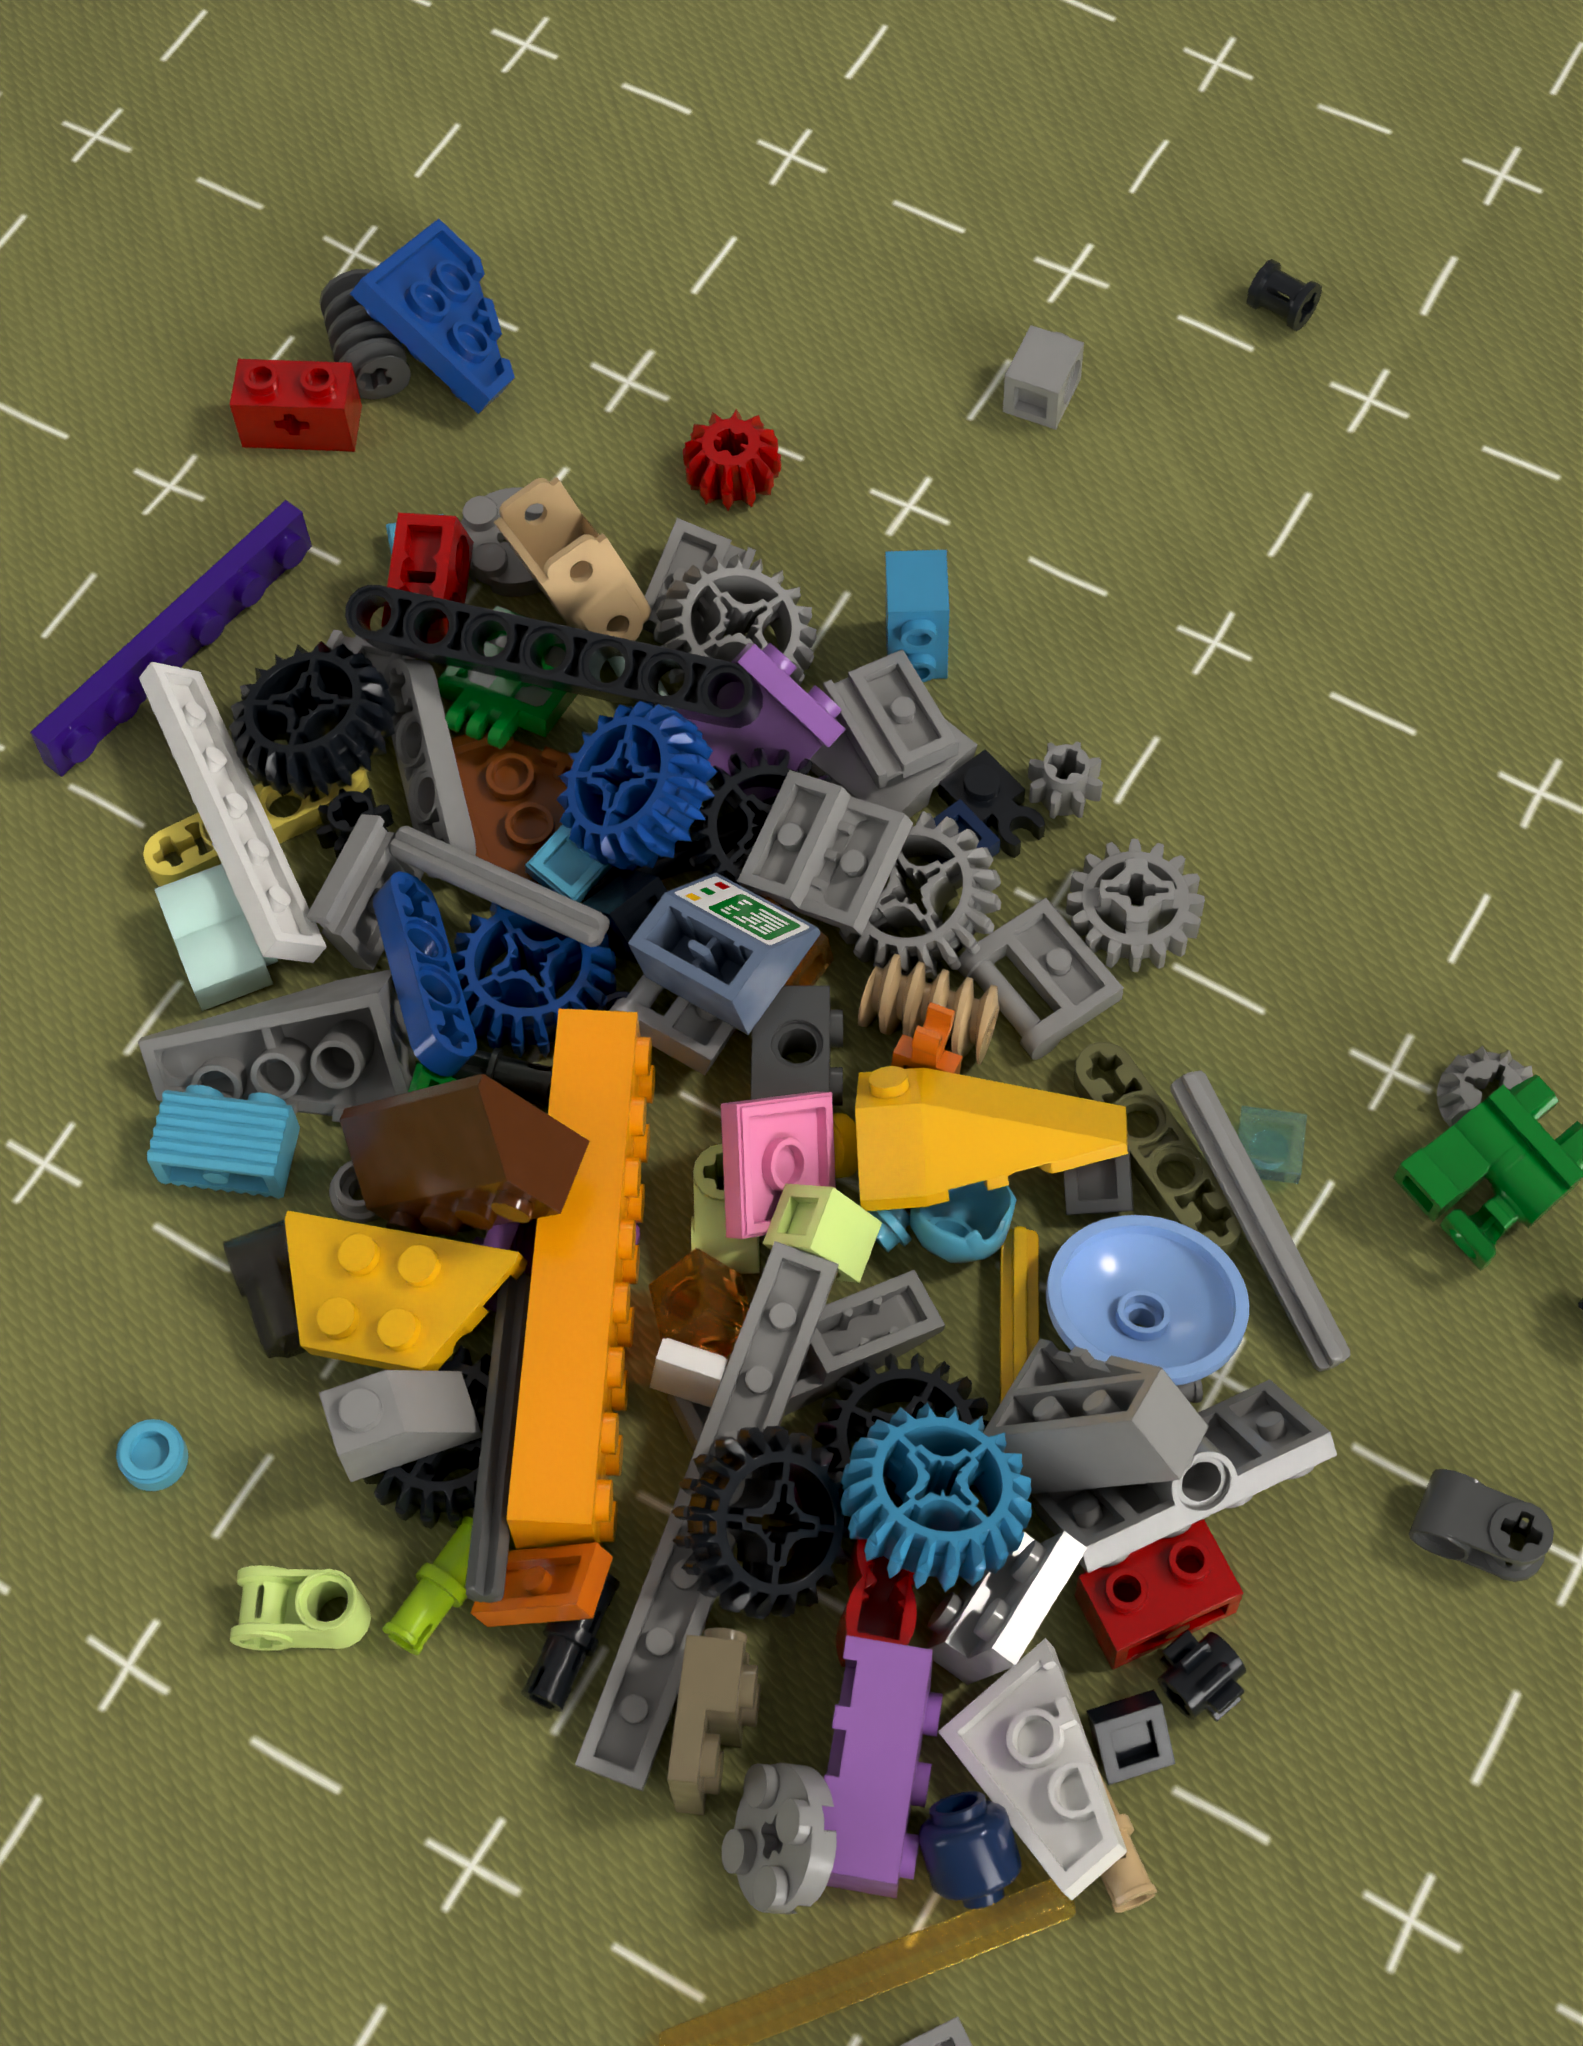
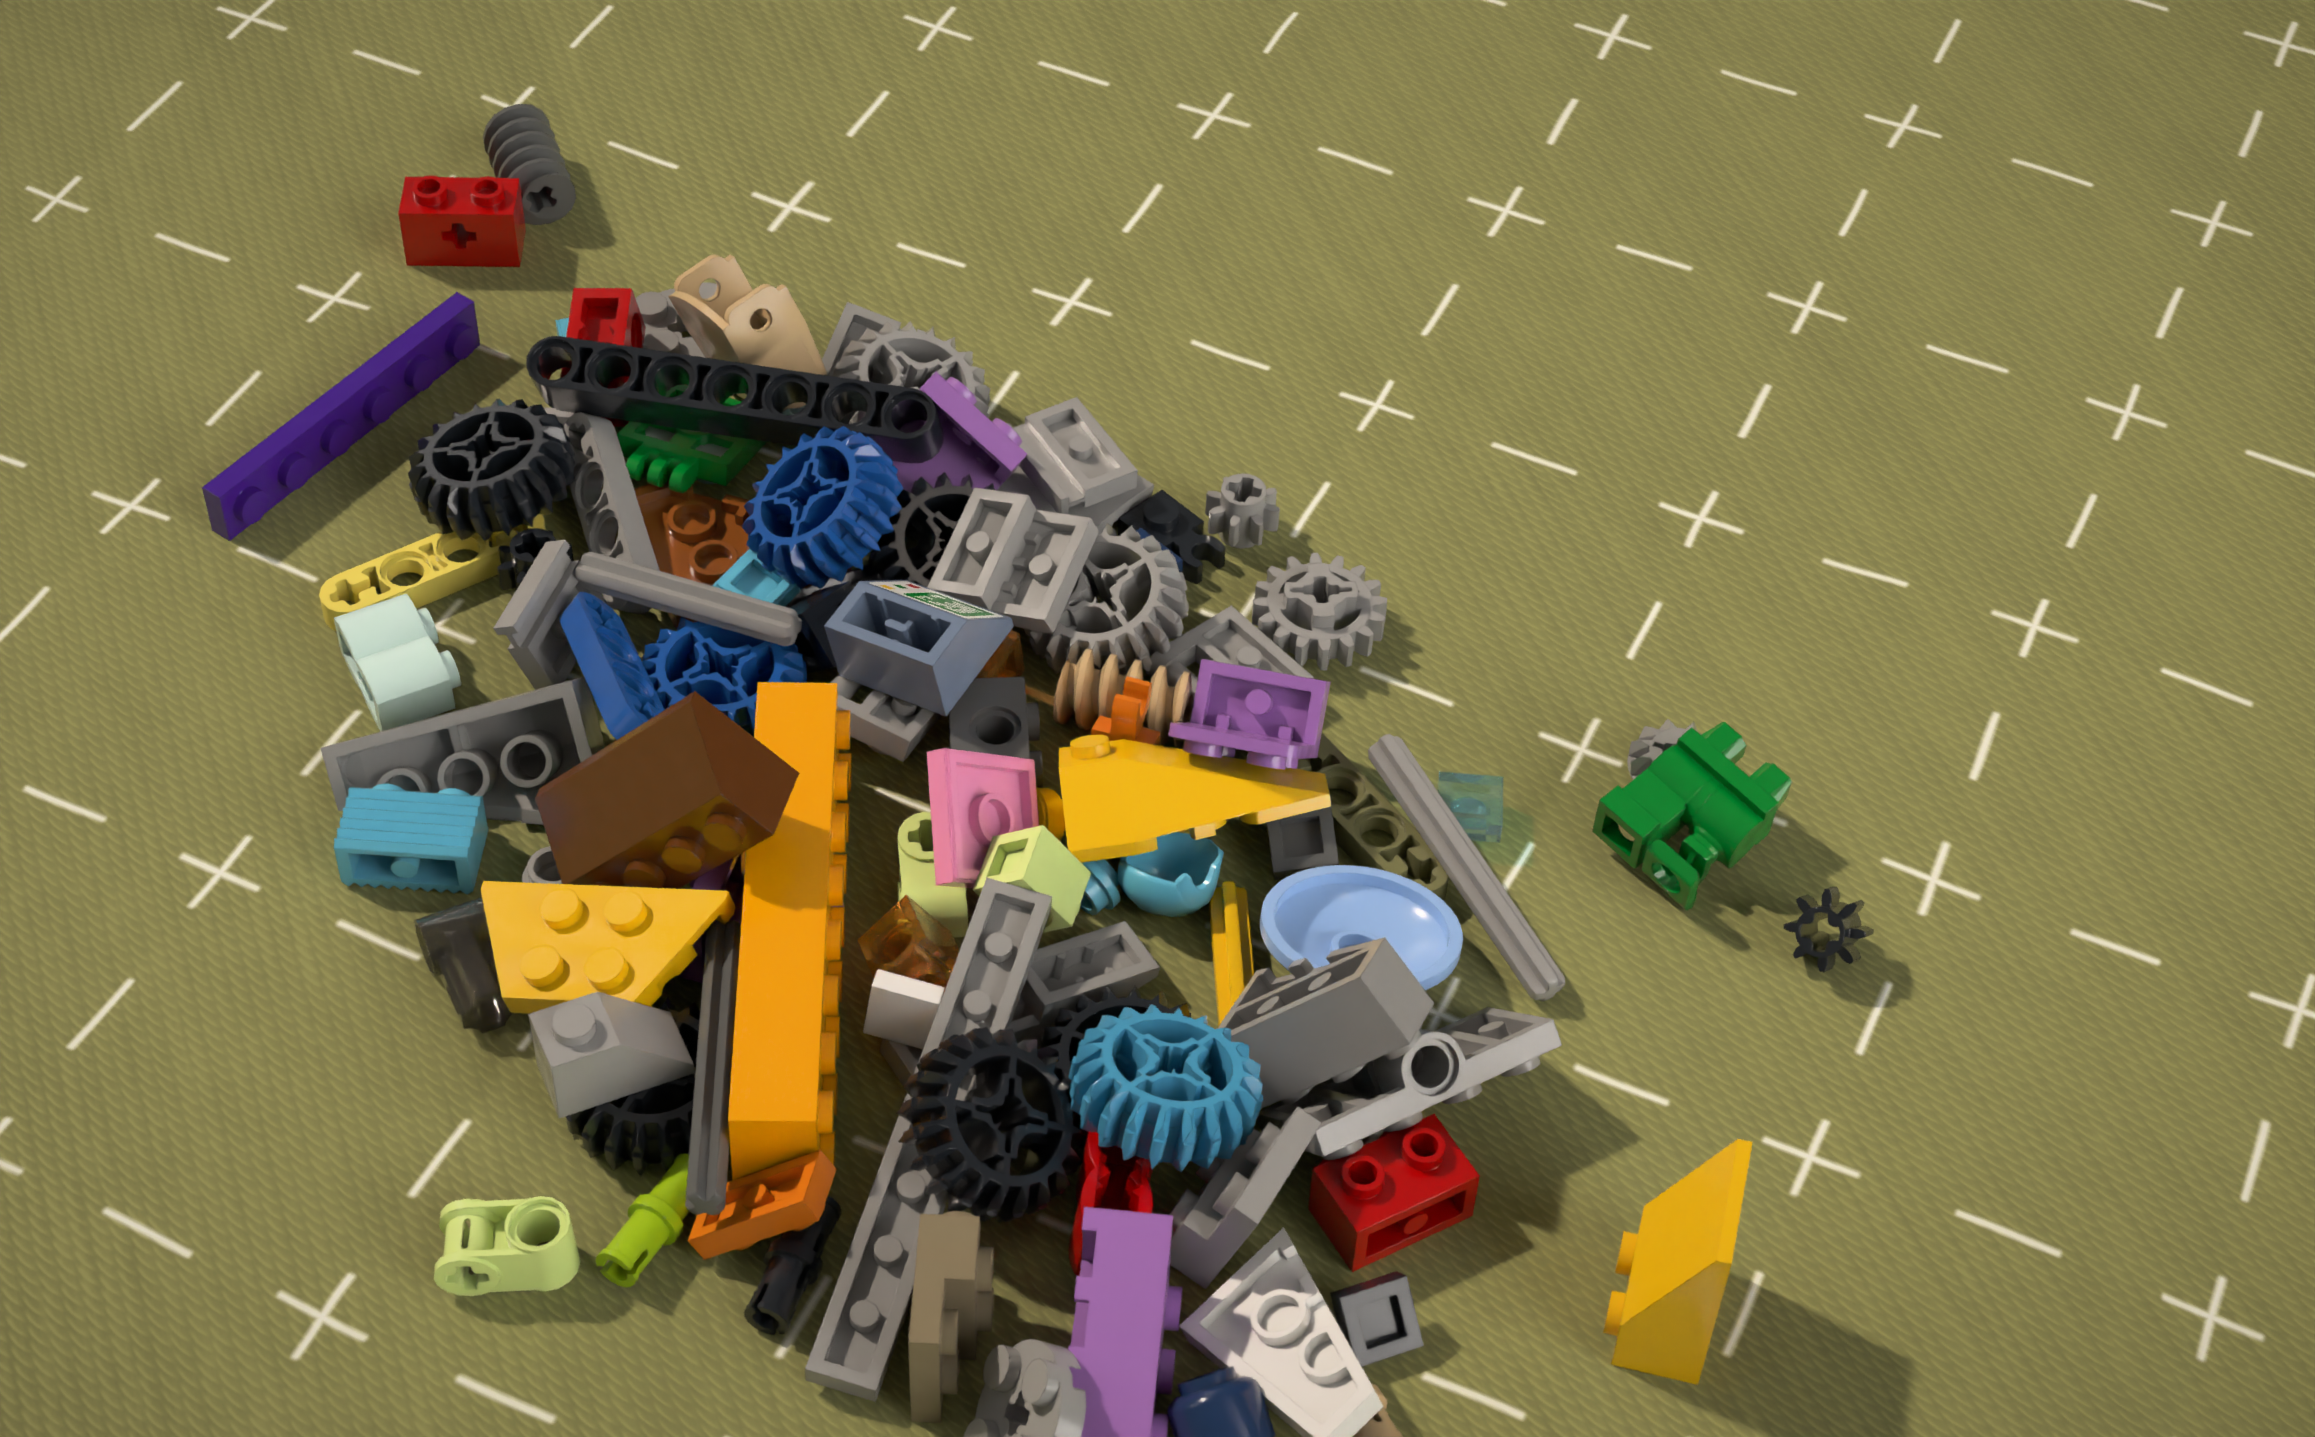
camera: 10 degrees left, 15 degrees down
medium azure tile [116,1419,188,1491] -> none
white plate [139,662,327,963] -> none
blue plate [350,218,515,414] -> none
red gear [683,409,782,511] -> none
dark azure brick [885,550,950,682] -> none
light grey brick [1003,325,1084,430] -> none
black gear [1157,1630,1246,1722] -> none
black bush [1246,259,1322,331] -> none
dark grey piece [1409,1469,1554,1582] -> none
none -> medium lavender bracket [1168,659,1331,770]
none -> yellow slope [1603,1139,1753,1385]

